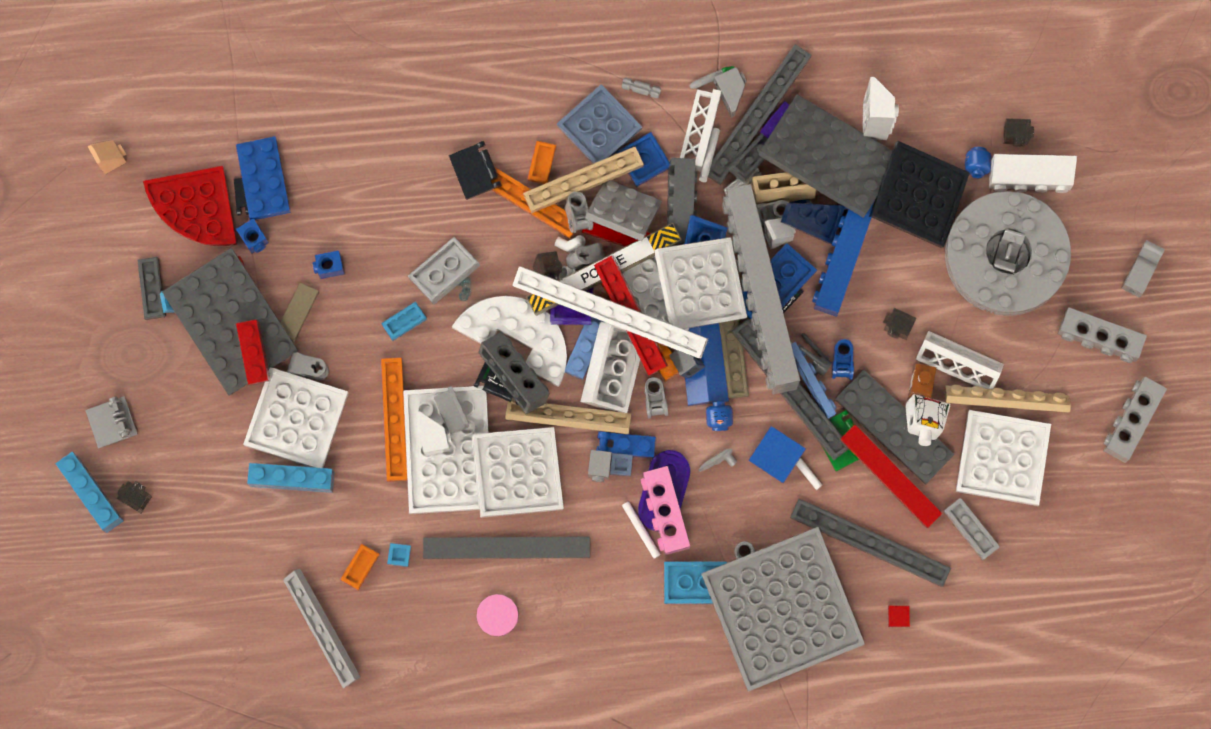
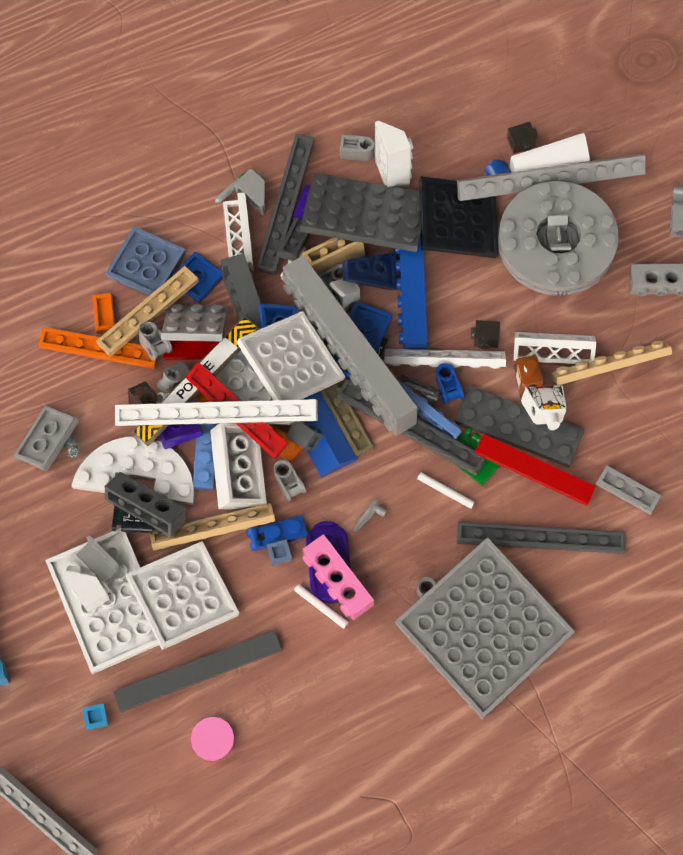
camera: 20 degrees left, 10 degrees down
orange tile [340,544,380,590] -> none
dark azure plate [381,302,427,341] -> none
orange plate [381,358,408,482] -> none
black piece [448,141,502,200] -> none
white arm [554,235,586,253] -> none
light grey brick [588,450,612,482] -> none
light grey axle [622,77,661,98] -> none
dark azure plate [664,562,727,604] -> none
white bar [699,128,720,182] -> none
blue head [706,401,733,431] -> none
blue tile [749,426,806,483] -> none
red tile [888,606,910,627] -> none
white plate [956,410,1051,506] -> none
none -> light grey piece [340,134,375,161]
none -> white plate [384,349,506,369]
none -> light grey plate [457,154,645,201]

